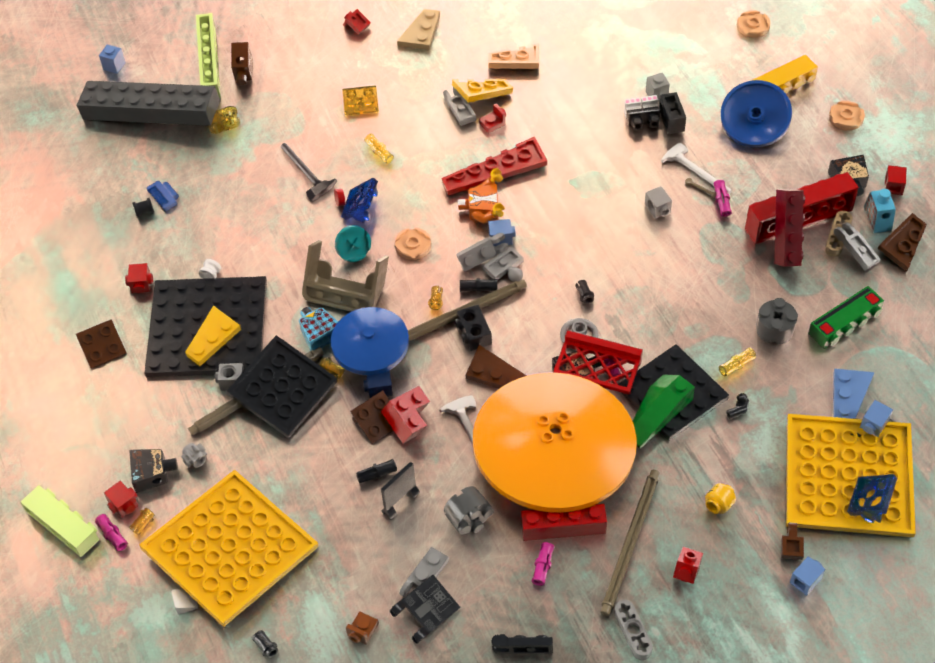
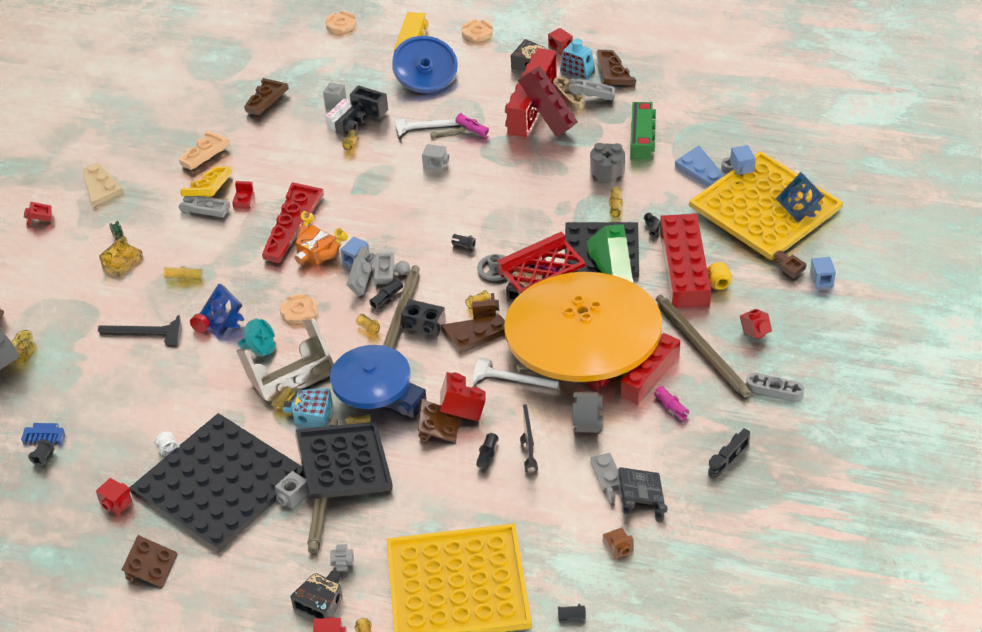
camera: 50 degrees left, 10 degrees down
yellow wing [185,306,241,366] -> none
none -> dark green bush [109,221,124,239]
none -> reddish brown wing [244,78,289,115]
none -> clear yellow pin [271,386,296,412]
none -> clear yellow pin [342,130,359,151]
none -> clear yellow pin [465,290,491,309]
none -> reddish brown bracket [472,293,499,319]
none -> red brick [660,213,711,308]

